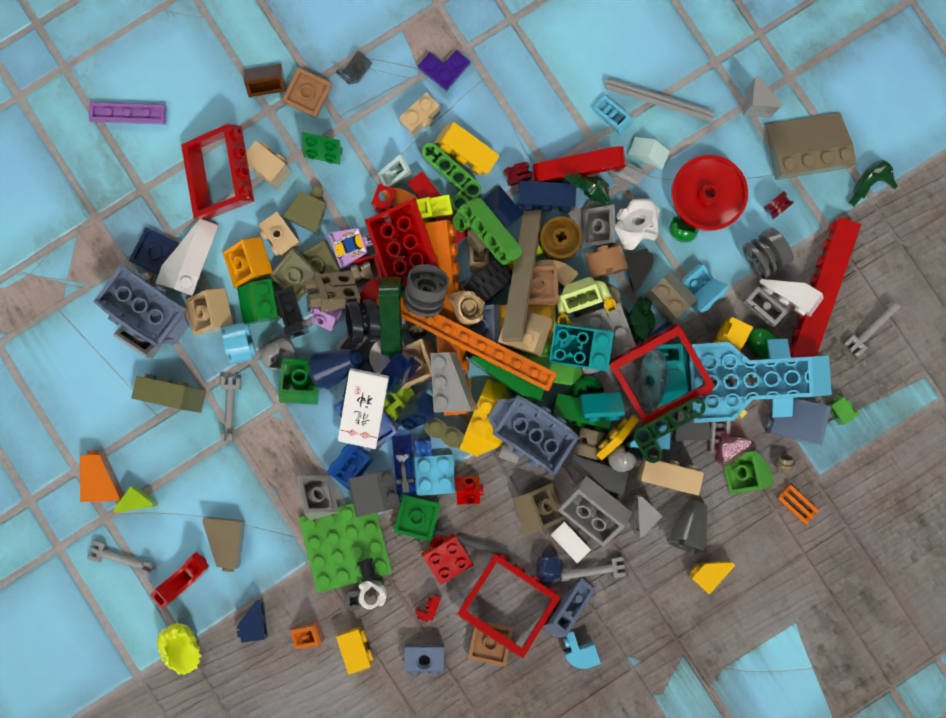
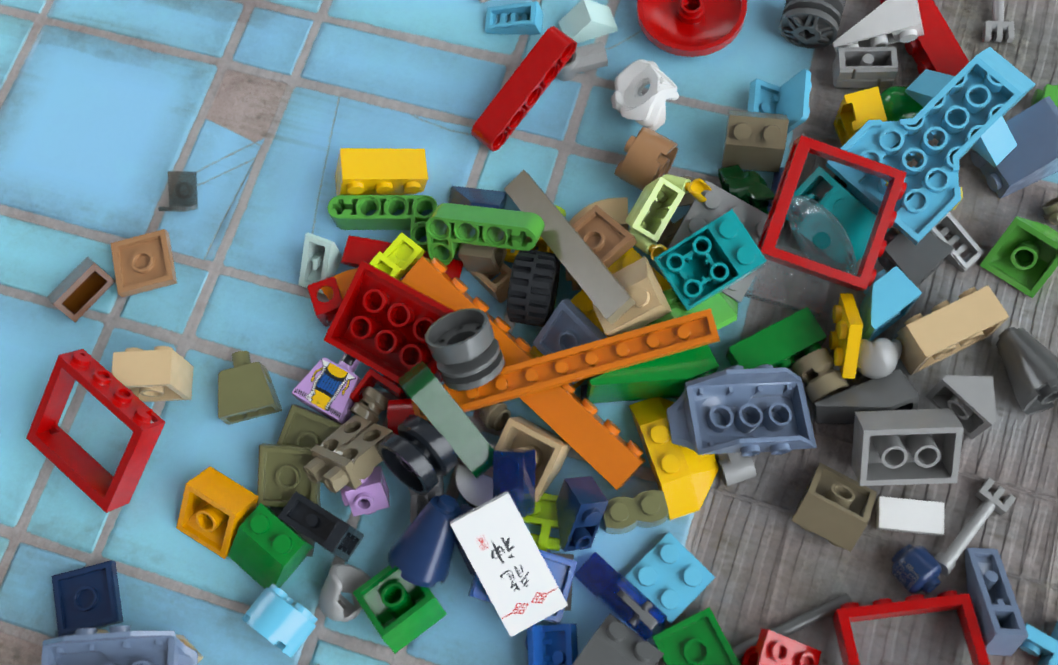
camera: 25 degrees left, 15 degrees down
white wedge [156,219,218,296] -> none
tan slope [185,288,233,336] -> none
tan brick [258,211,302,258] -> none
green hinge [302,132,343,165] -> none
tan brick [399,92,440,137] -> none
blue wheel [415,437,432,457] -> none
dark purple plate [418,50,471,92] -> none
light grey wedge [431,352,478,412] -> none
tan hair [448,291,485,328] -> none
red brick [456,476,484,505] -> none
dark red wheel [503,162,533,186] -> none
dark blue brick [517,180,577,213] -> none
pearl gold wheel [539,216,582,262] -> none
dark green animal [565,173,611,205] -> none
green hair [572,375,604,398] -> none
teal slope [579,392,625,422] -> none
light grey slope [582,204,615,248] -> none
clear smoke slope [625,248,654,293] -> none
dark green beam [634,397,706,463] -> none
green hair [669,217,698,243] -> none
clear pink slope [715,433,756,467] -> none

